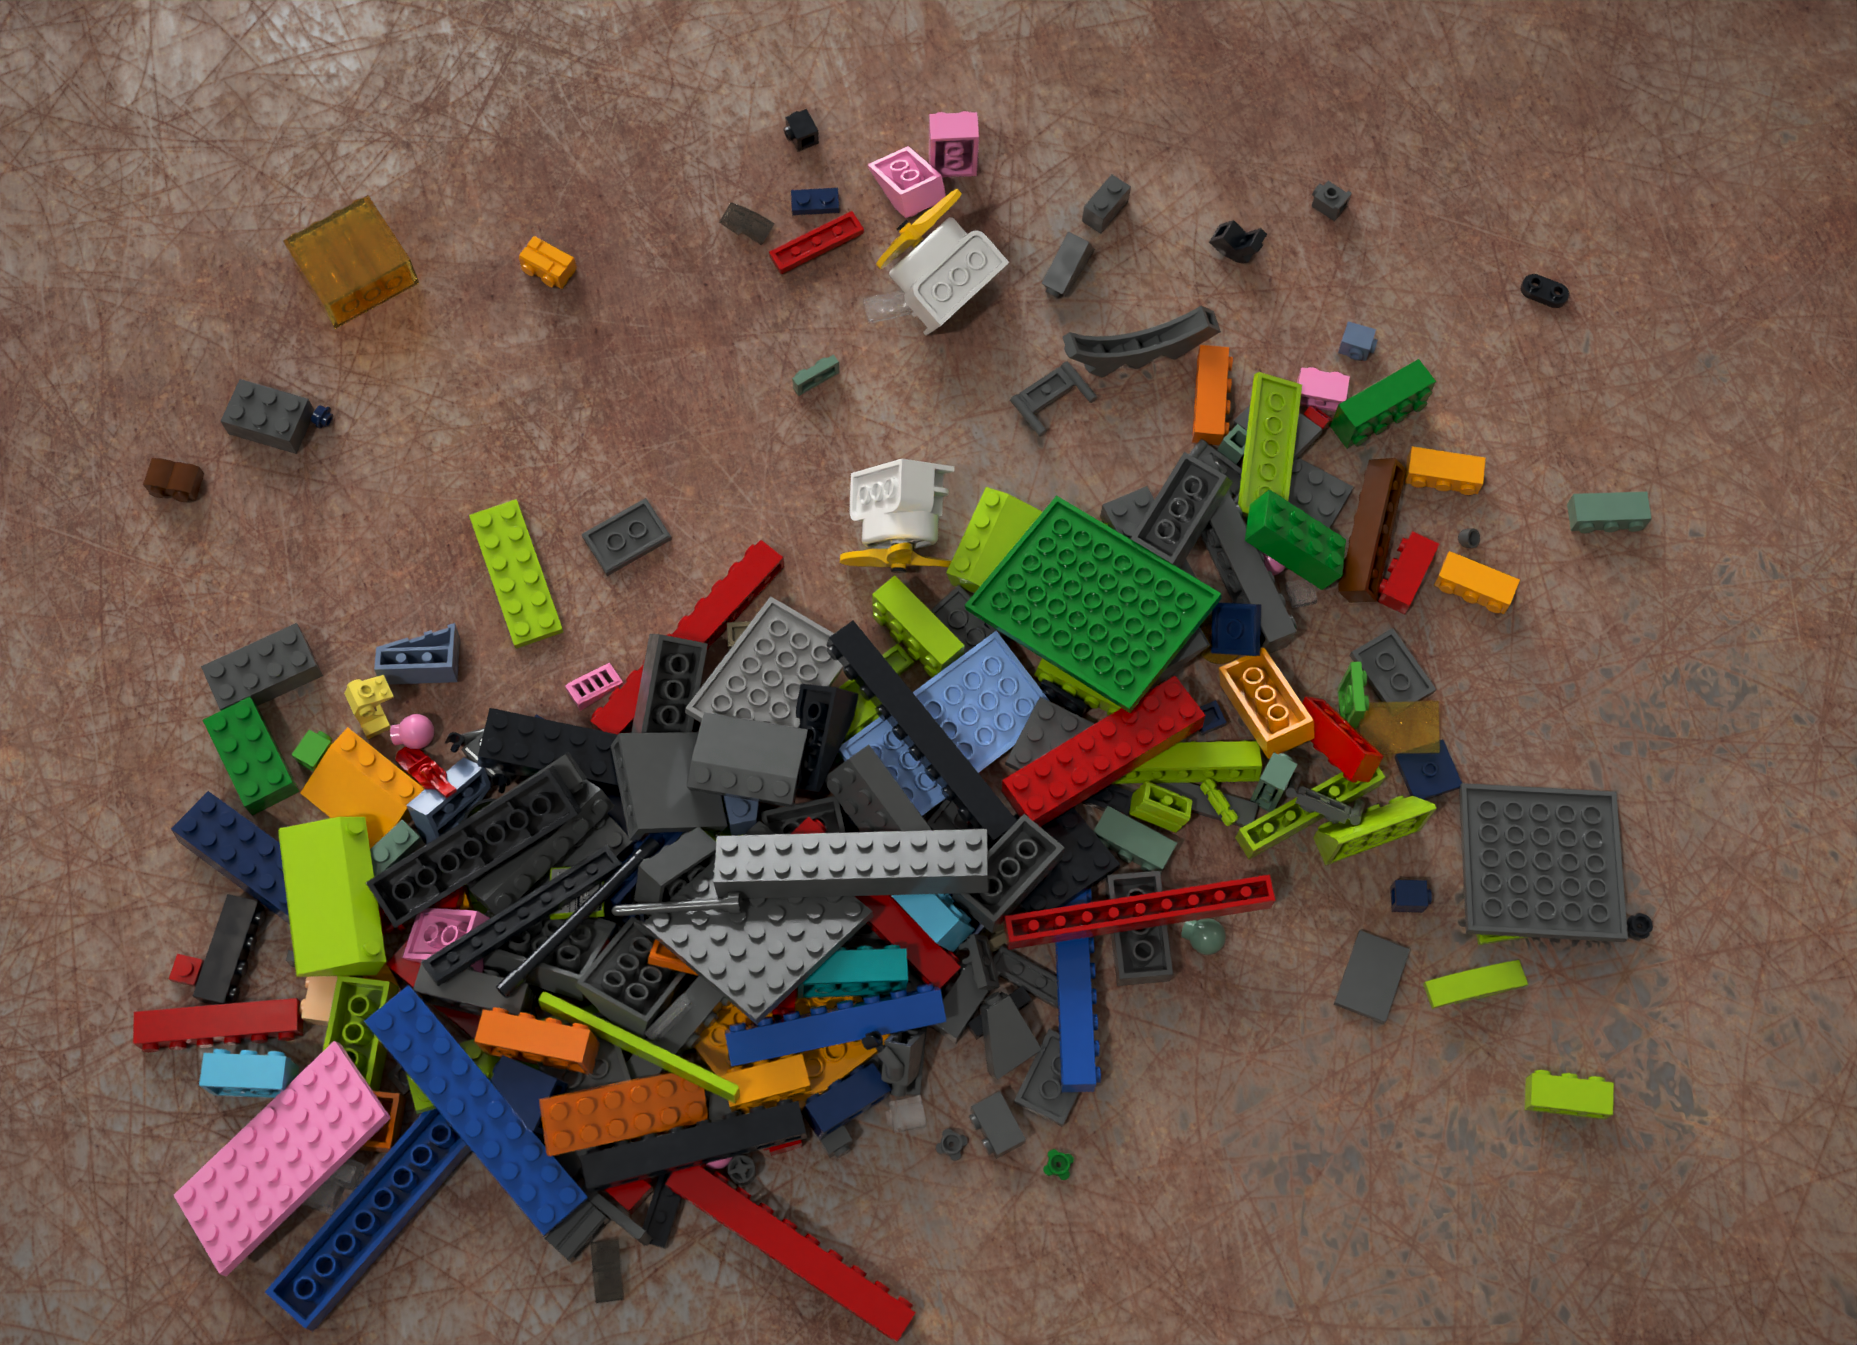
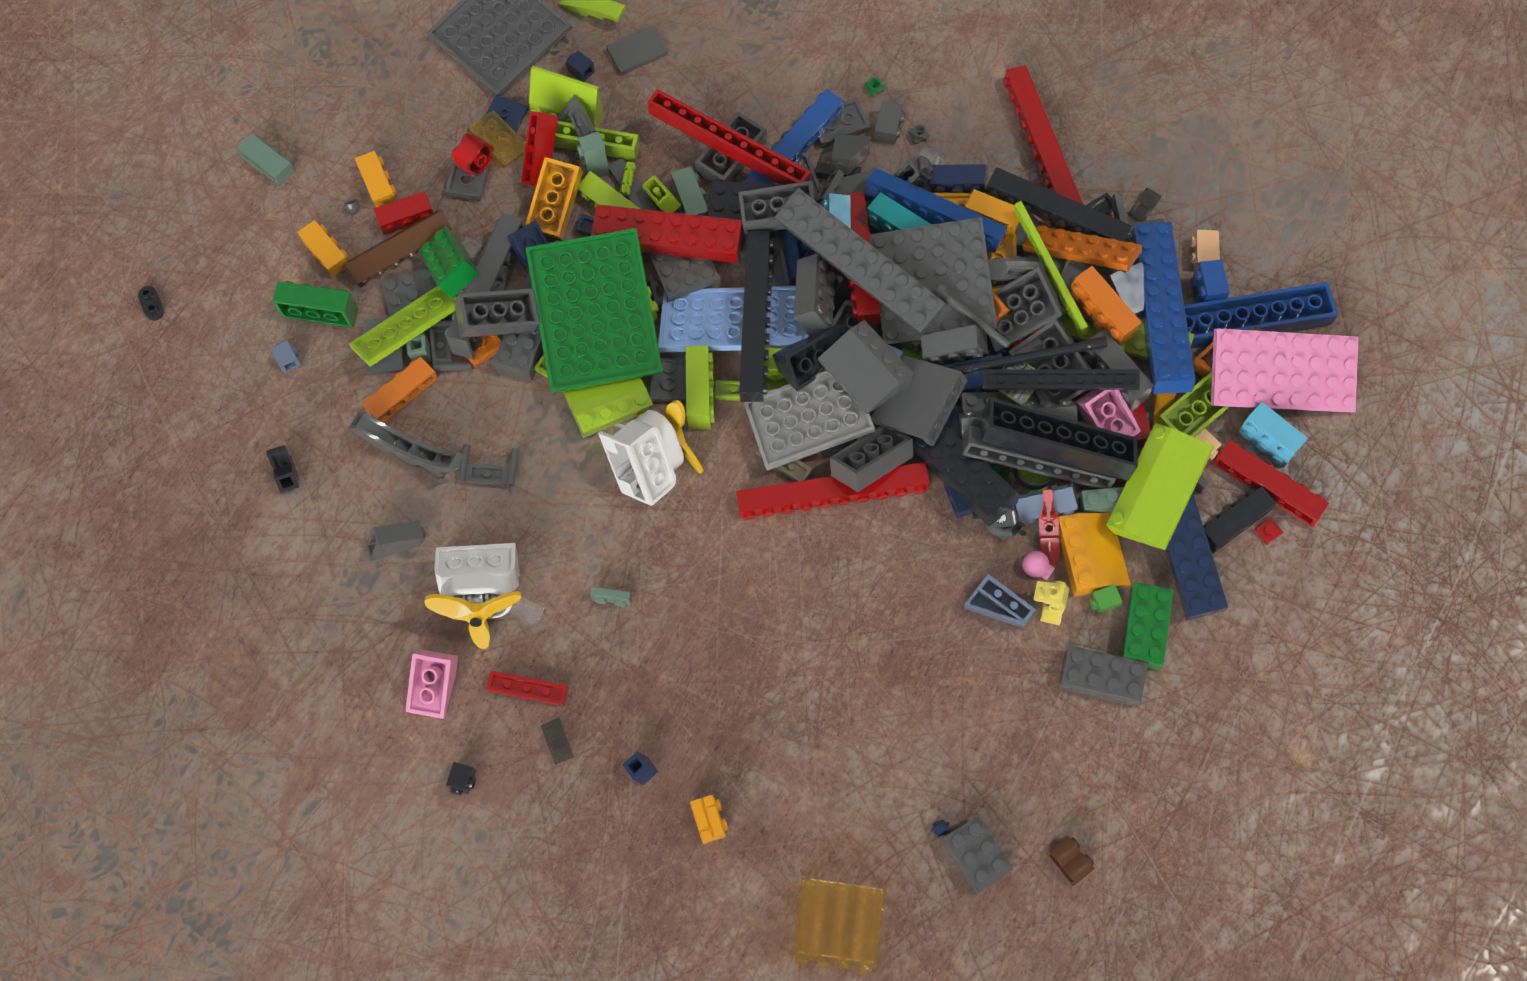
camera: 135 degrees left, 0 degrees up
lime plate [469,499,563,649] -> none
bright pink slope [565,663,623,711] -> none
dark grey tile [581,498,672,576] -> none
dark blue plate [791,188,839,216] -> none
bright pink brick [929,111,979,177] -> none
dark grey brick [1082,174,1131,234] -> none
bright pink brick [1297,367,1350,412] -> none
red plate [1304,405,1333,429] -> none
dark grey brick [1312,181,1352,222] -> none
bright green plate [1337,662,1369,729] -> none
none -> red brick [451,133,494,177]
none -> dark blue brick [623,751,659,785]
none -> light nougat brick [1190,229,1220,271]
none -> blue brick [1190,259,1230,303]

